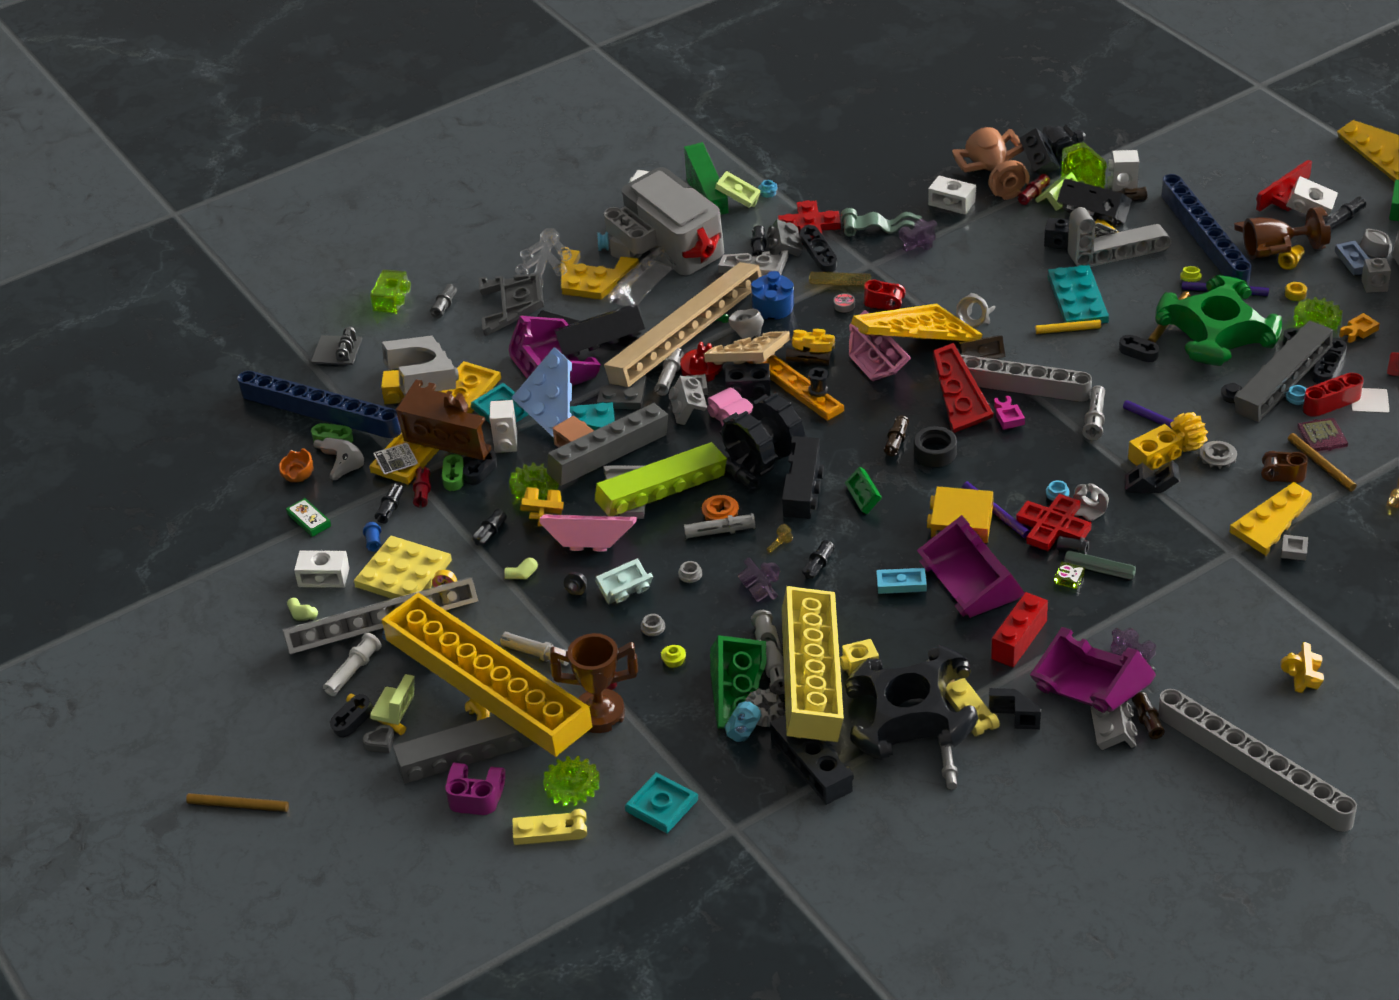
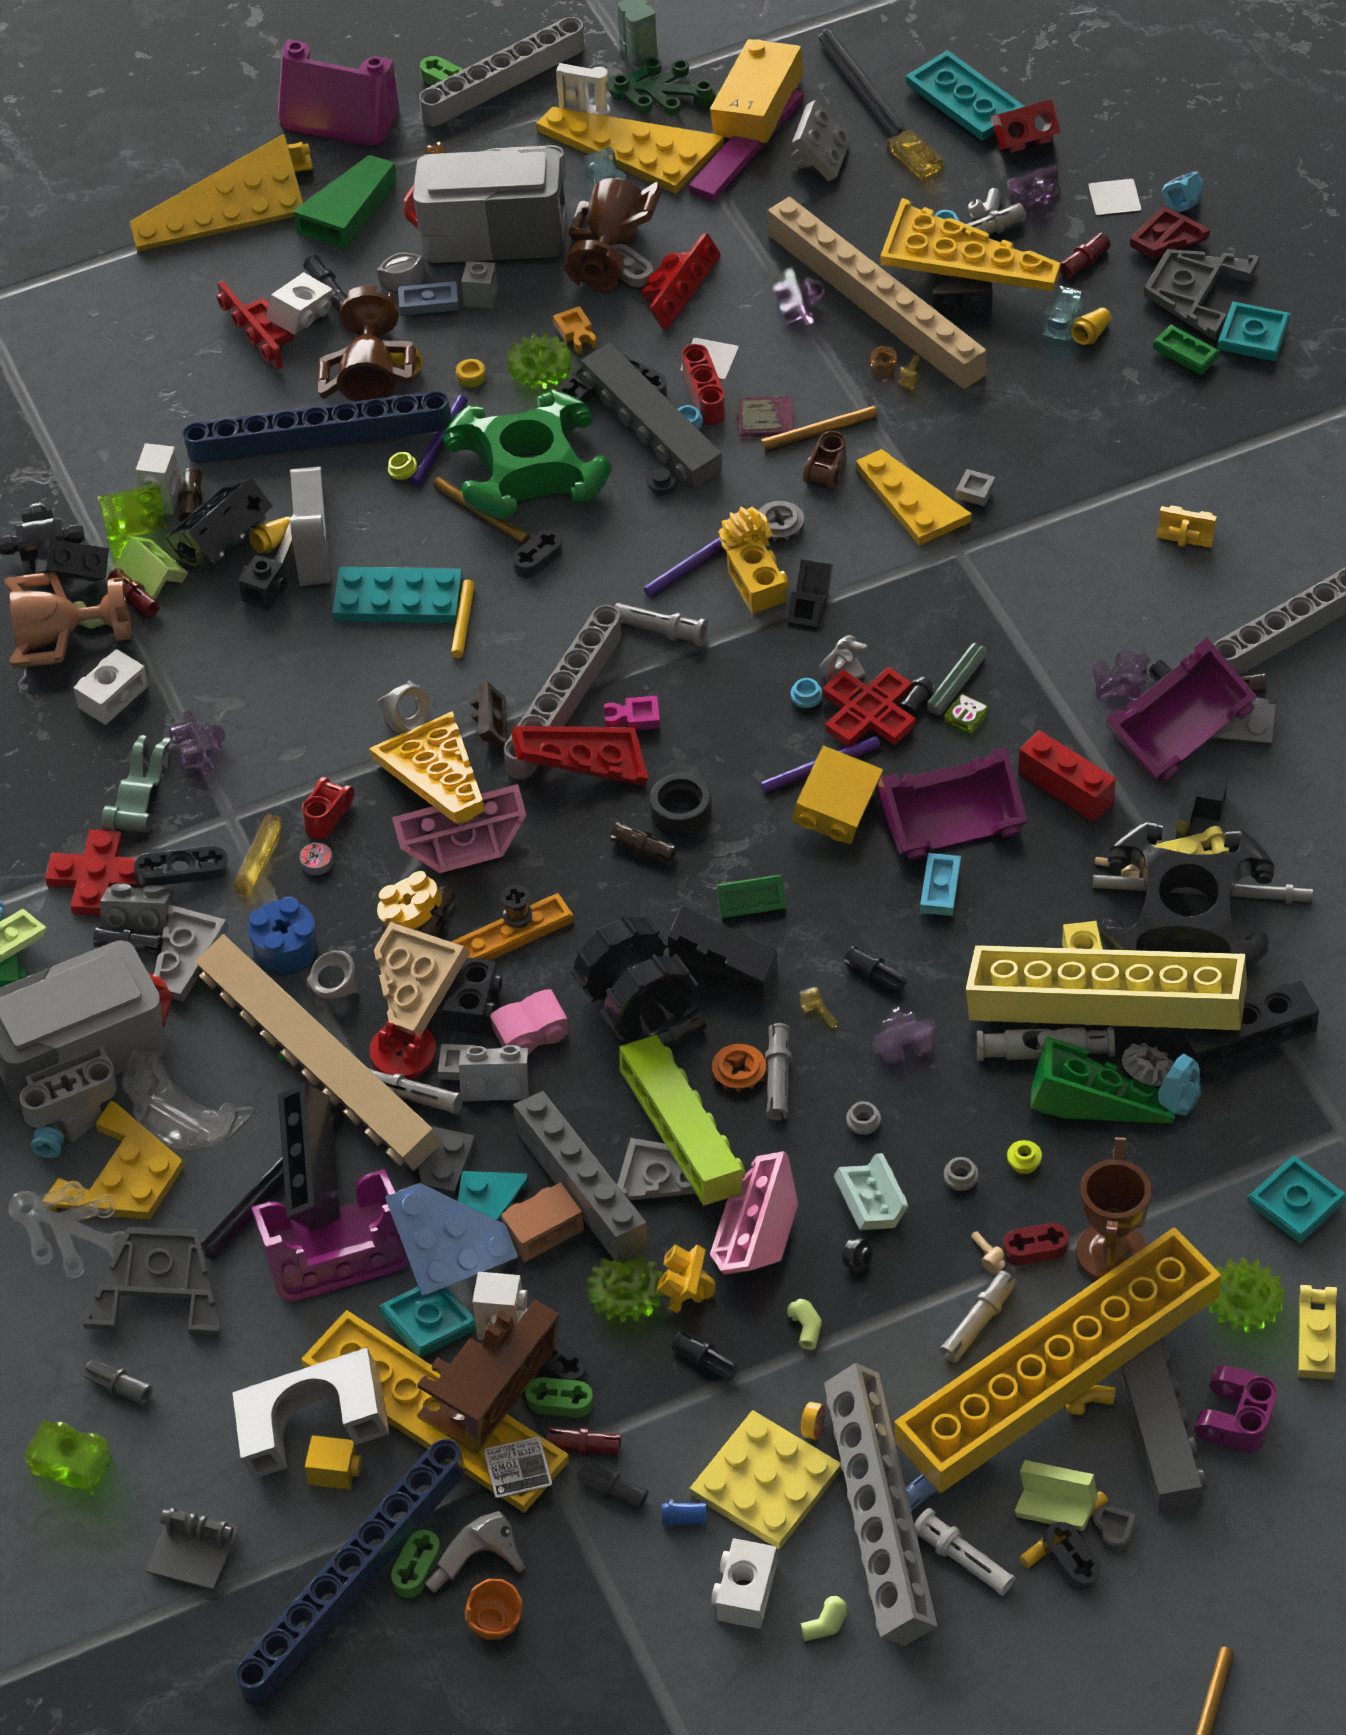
camera: 80 degrees left, 10 degrees up
tile [286,498,331,537] -> none

